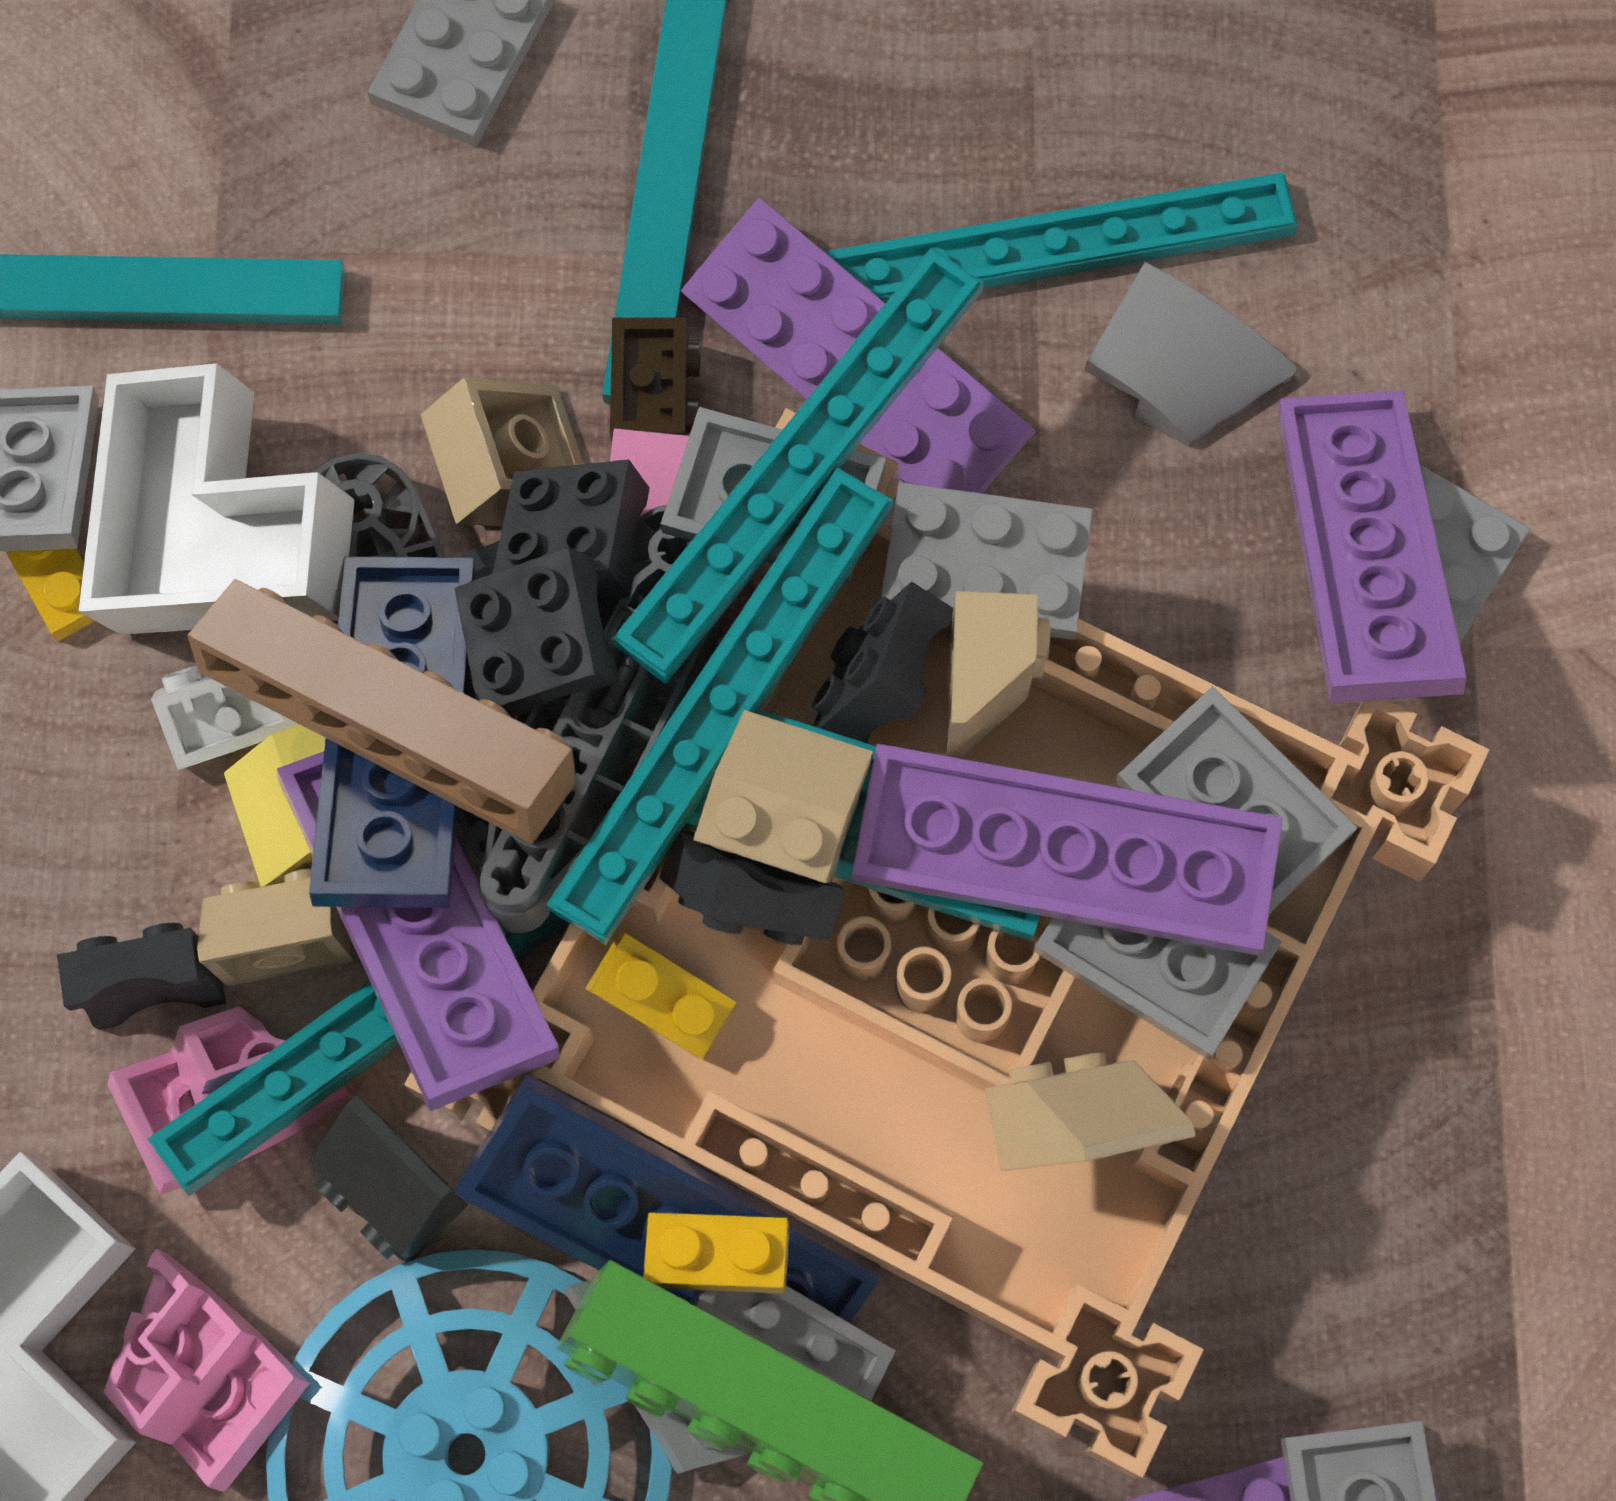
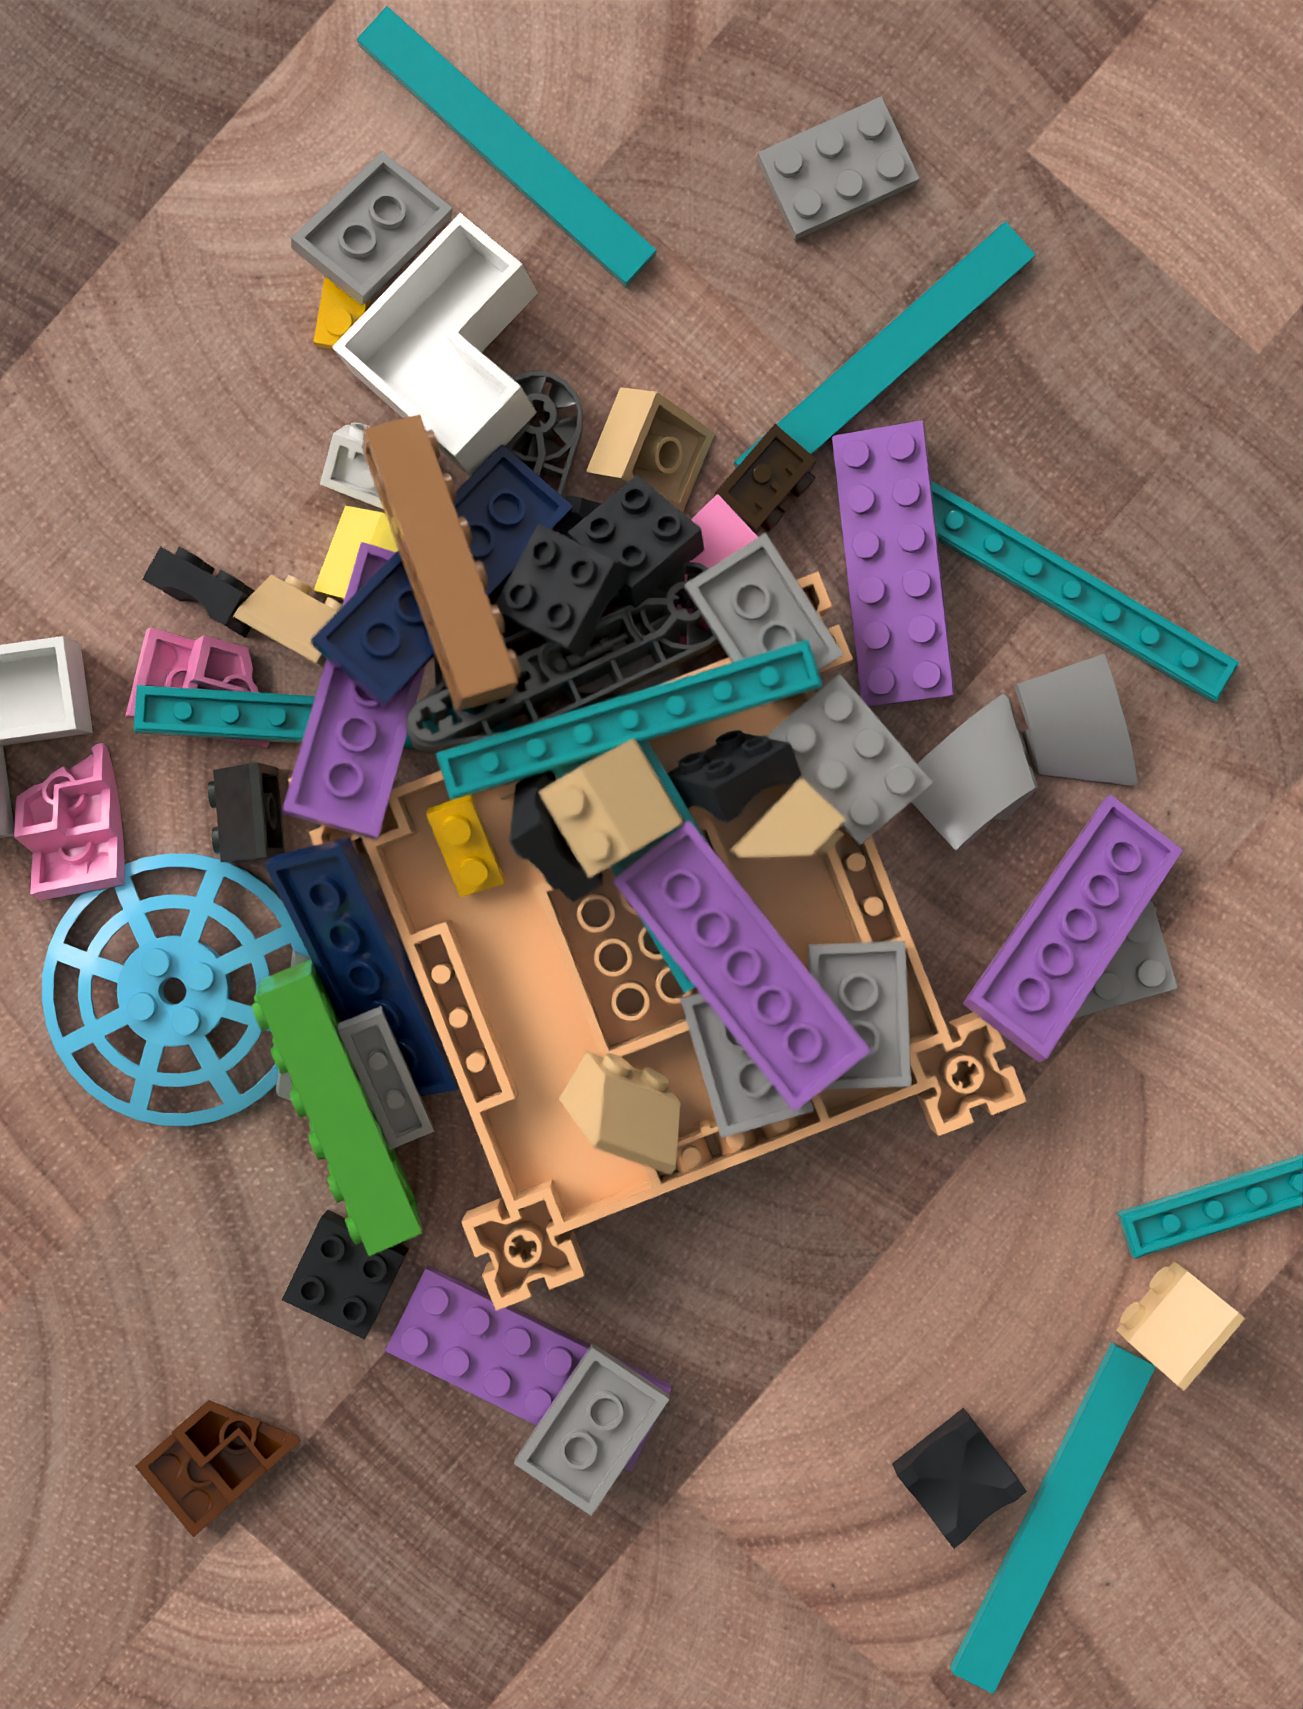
camera: 40 degrees right, 15 degrees up
teal tile [612,247,983,684] -> none
yellow plate [643,1213,789,1294] -> none
none -> light grey slope [911,693,1038,851]

